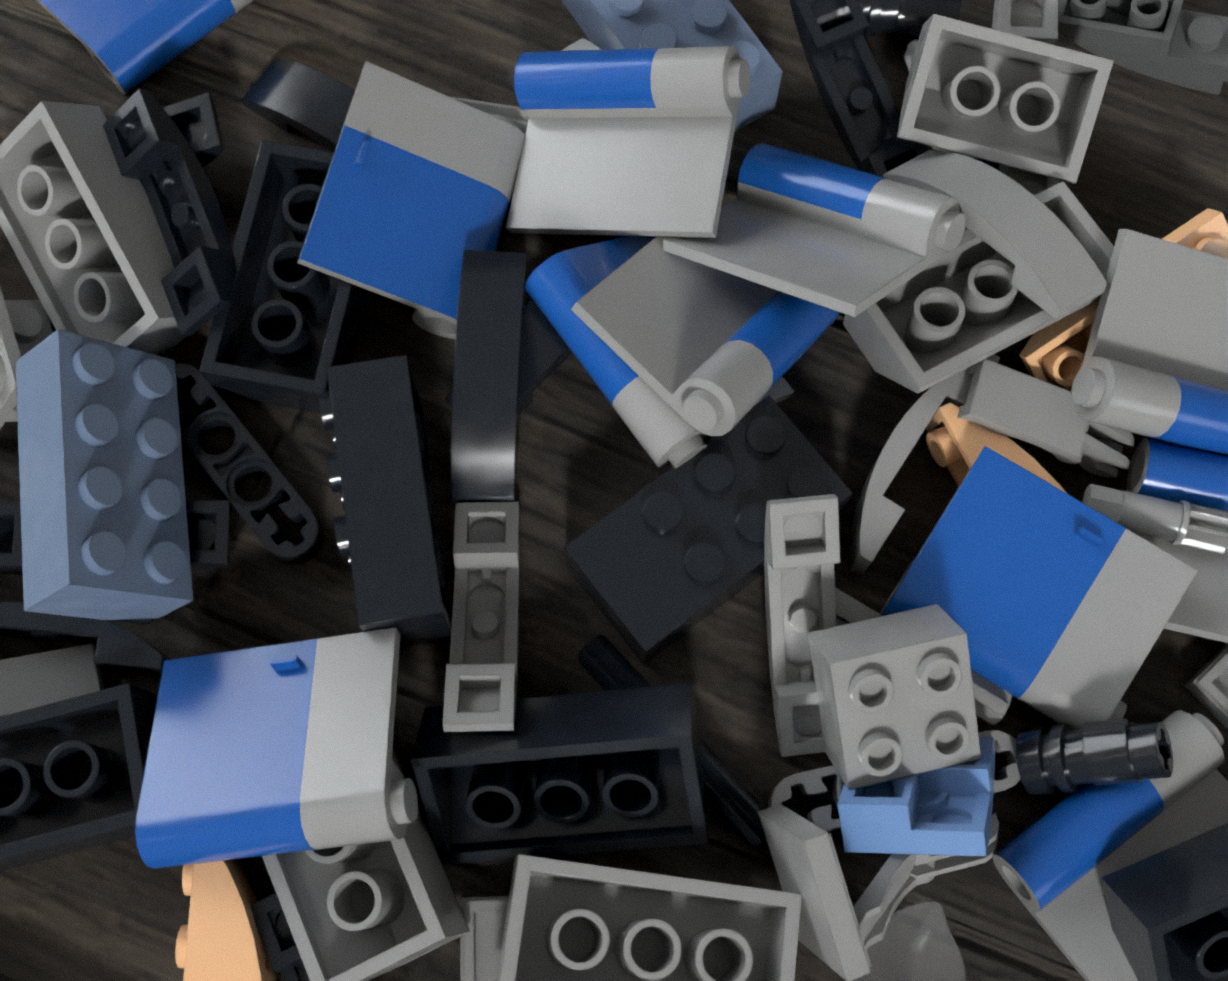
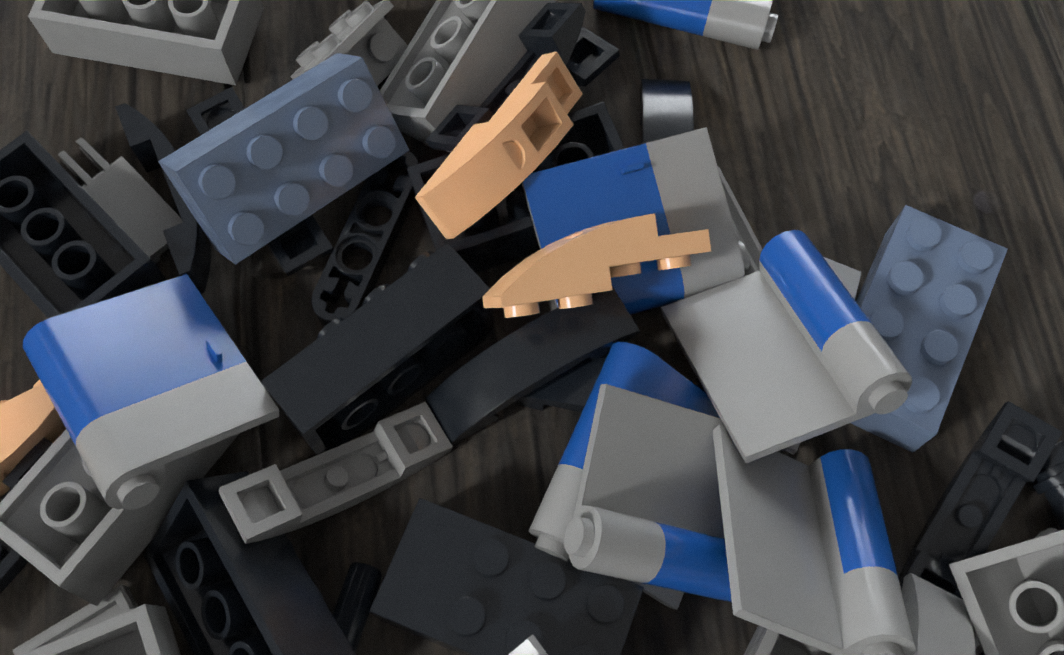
camera: 60 degrees right, 5 degrees down
none -> light nougat slope [415,52,583,239]
none -> light nougat slope [482,213,711,318]

